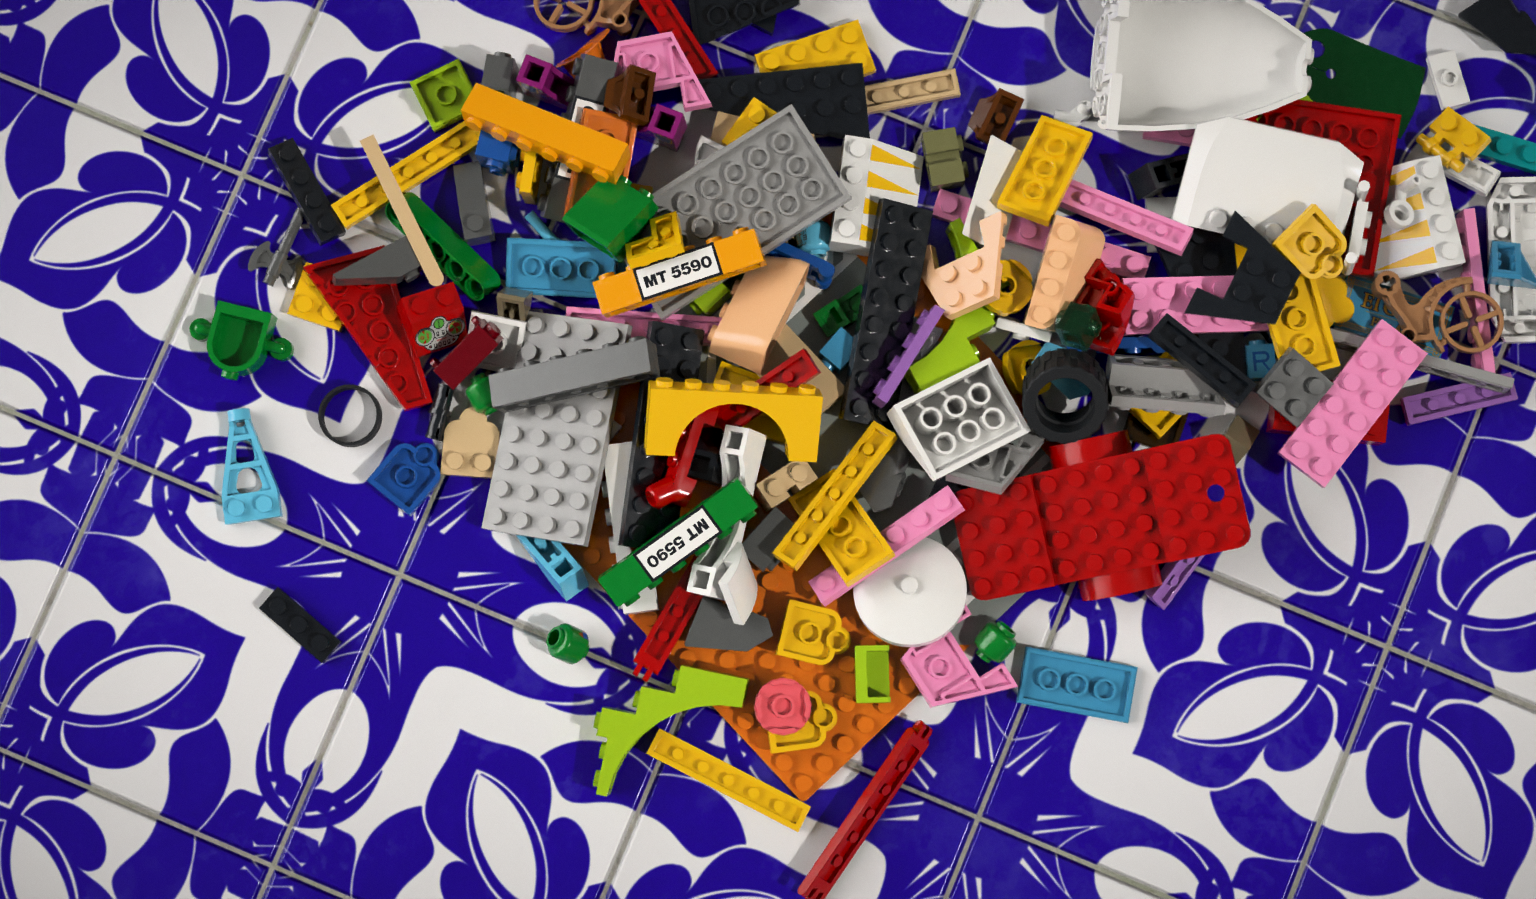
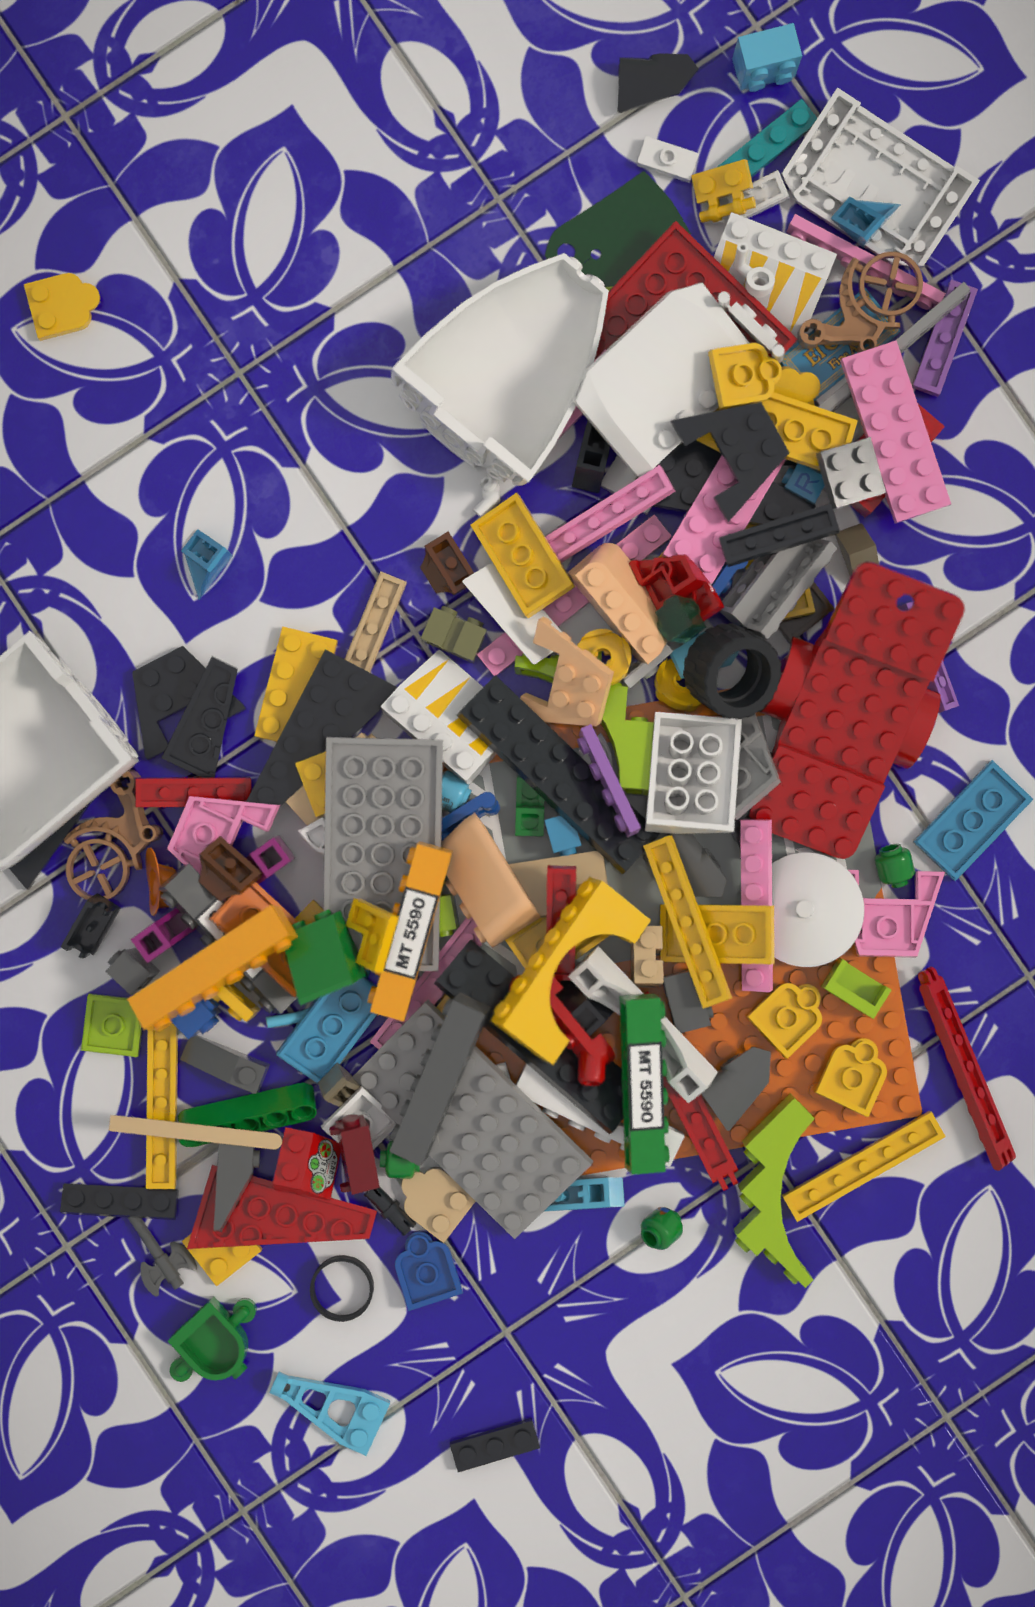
camera: 60 degrees left, 5 degrees up
white slope [718,542,758,625] -> none
coral tile [754,678,812,735] -> none
none -> black hinge [61,893,121,958]

